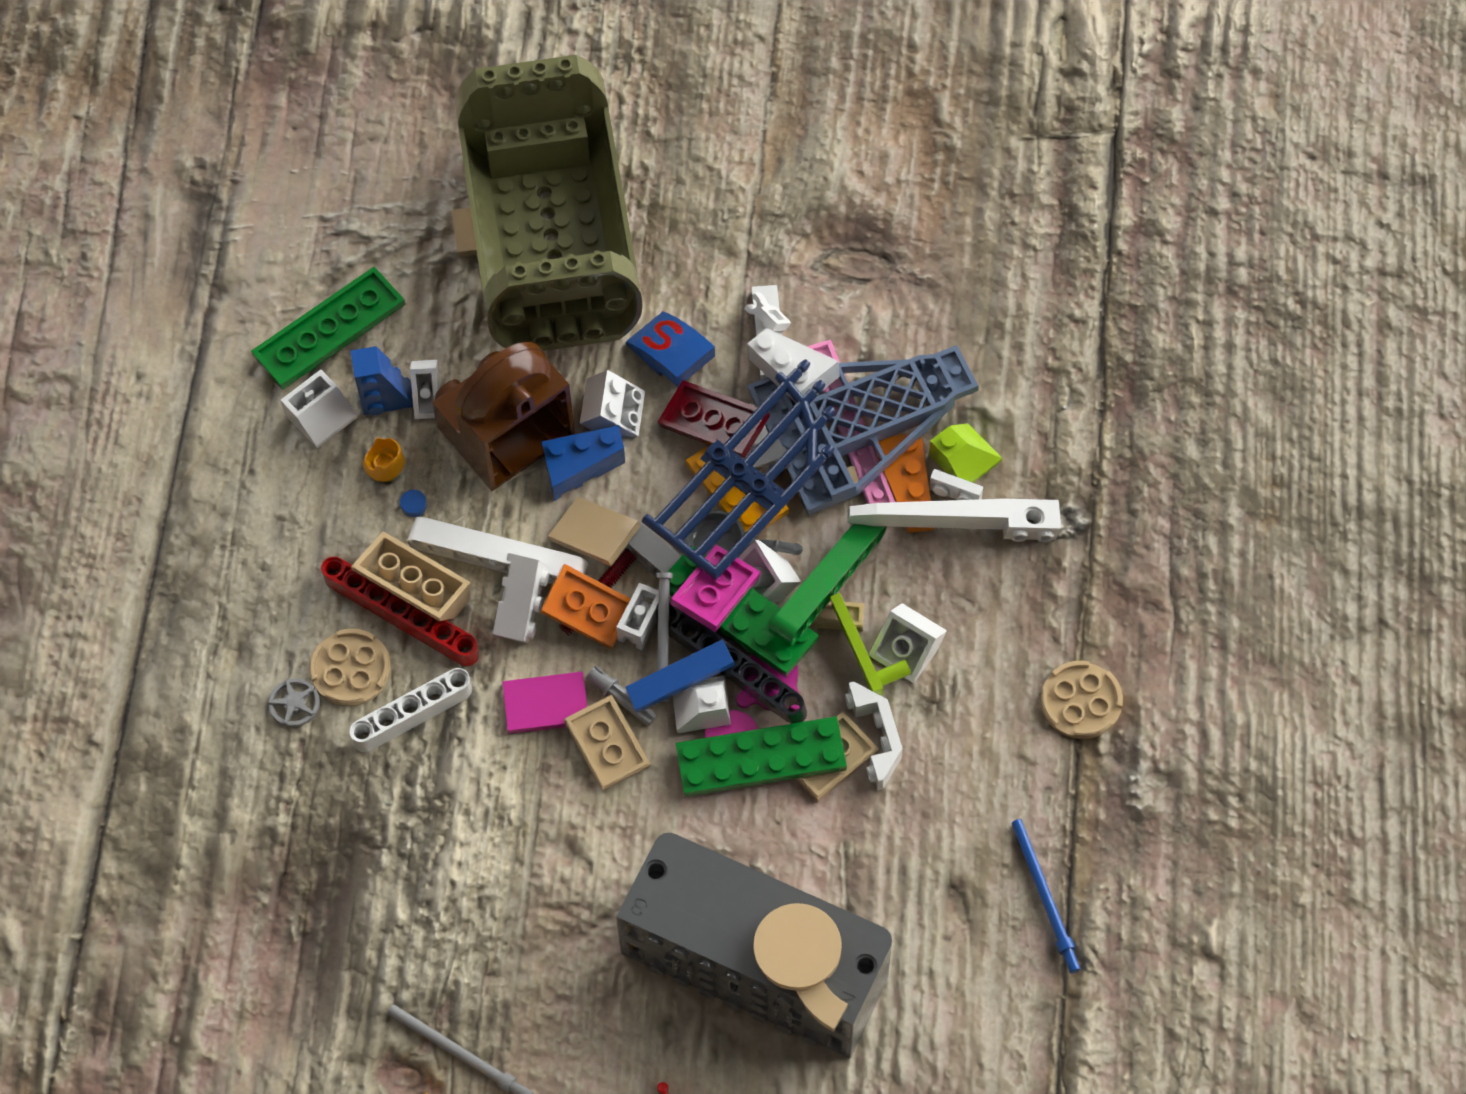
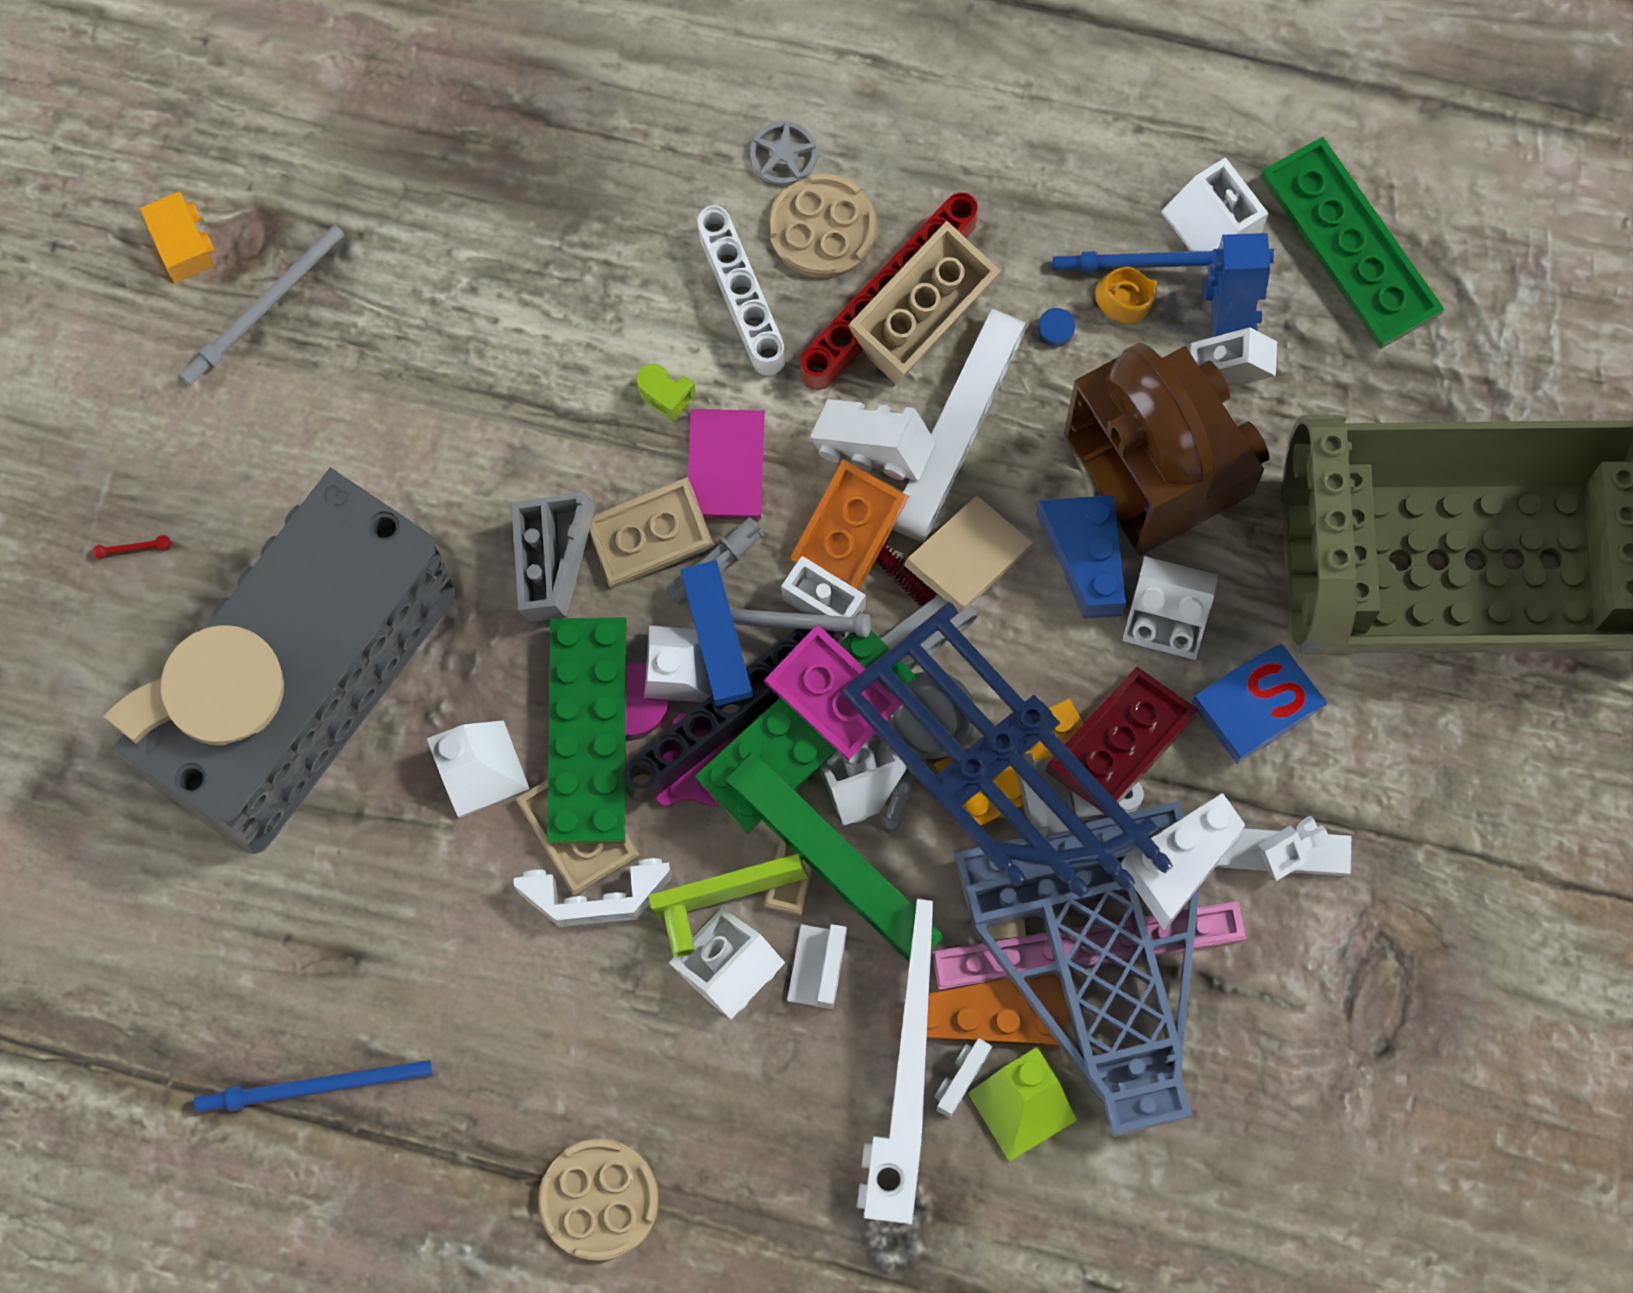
camera: 100 degrees right, 10 degrees up
none -> white slope [427,720,530,818]
none -> light grey wedge [511,492,595,623]
none -> lime leg [637,364,696,422]
none -> white panel [787,924,847,1010]
none -> blue bar [1053,249,1274,274]

